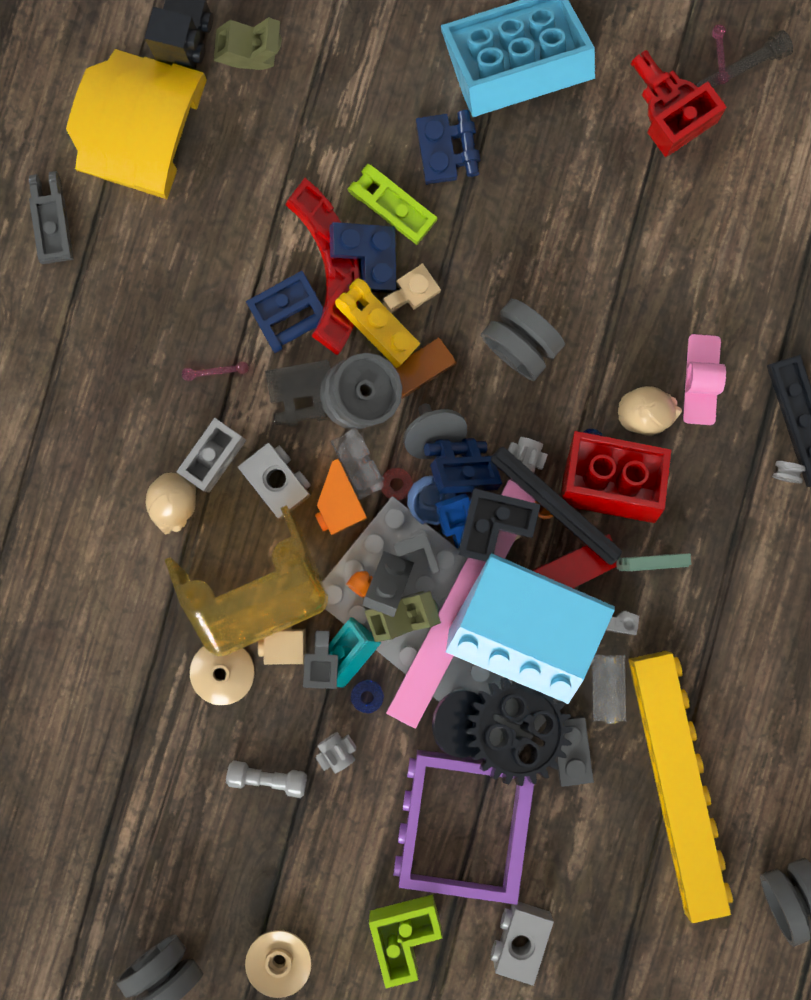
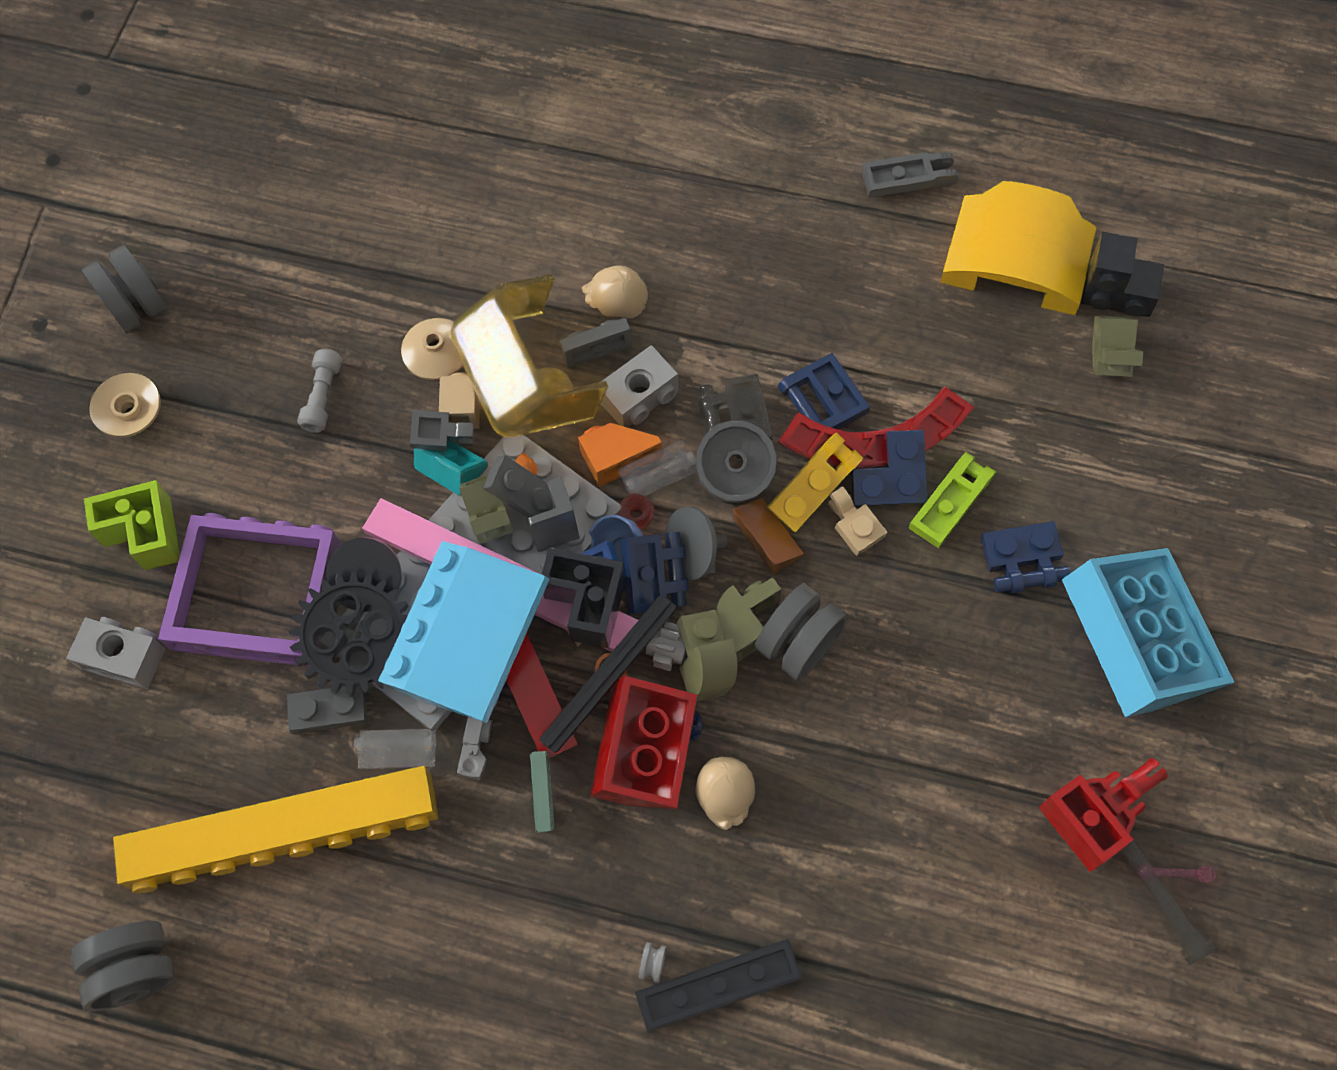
camera: 90 degrees right, 20 degrees down
light grey brick [176,418,246,493] -> none
clear pink hinge [182,361,249,381] -> none
light grey gear [316,732,357,774] -> none
clear blue plate [351,680,384,713] -> none
bright pink piece [683,334,726,425] -> none
none -> dark grey plate [560,317,632,368]
none -> olive brick [677,610,737,702]
none -> olive brick [716,577,781,662]

